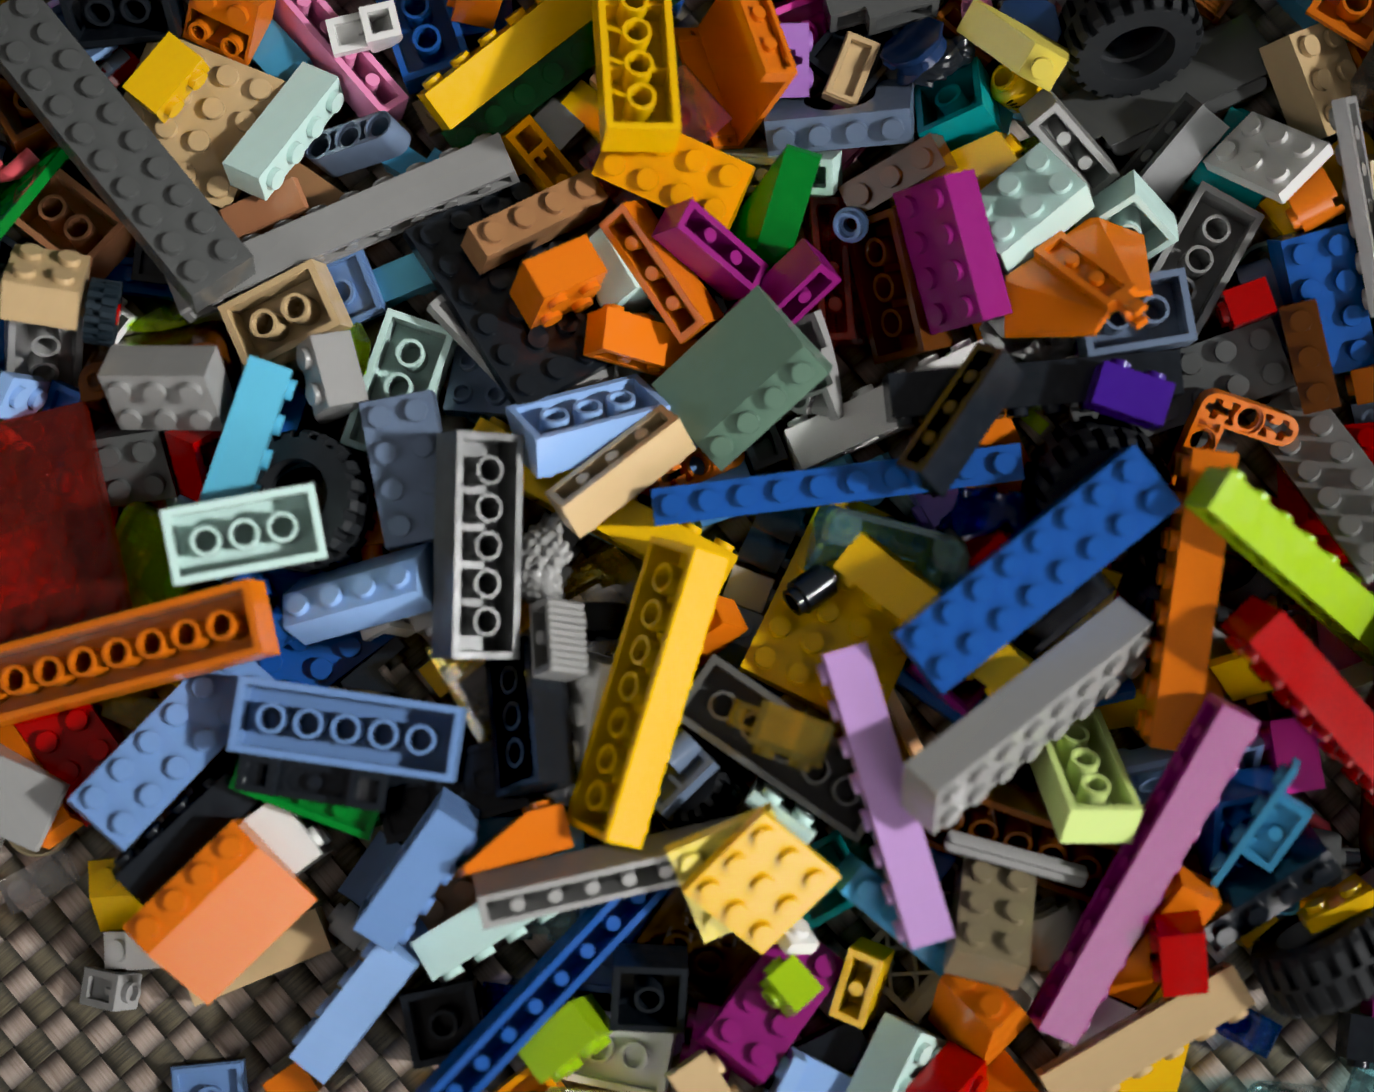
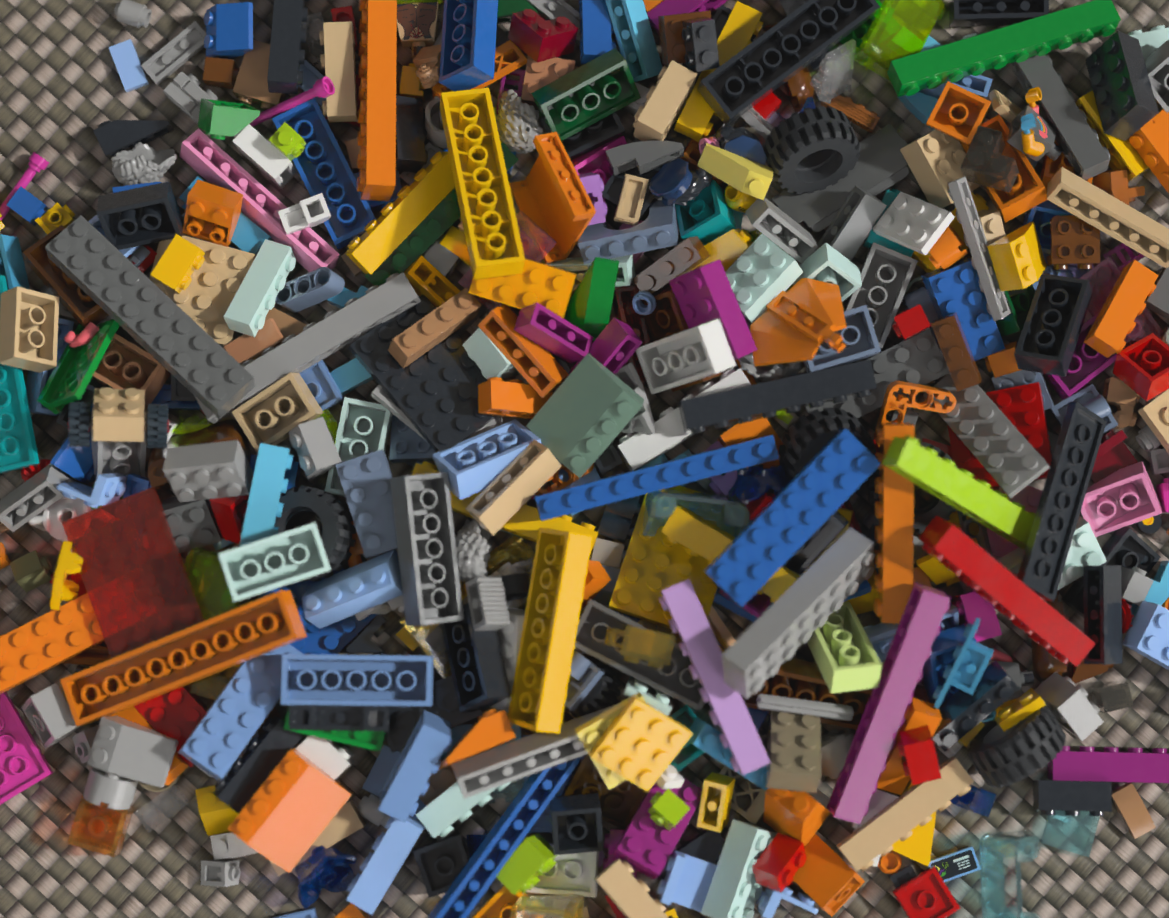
camera: 10 degrees left, 0 degrees up
orange brick [509,234,608,329] -> none
black brick [782,564,838,616] -> none
black brick [895,341,1025,497] -> none
dark purple brick [1083,358,1176,431] -> none
none -> clear blue brick [295,846,357,909]
none -> white brick [636,319,736,394]

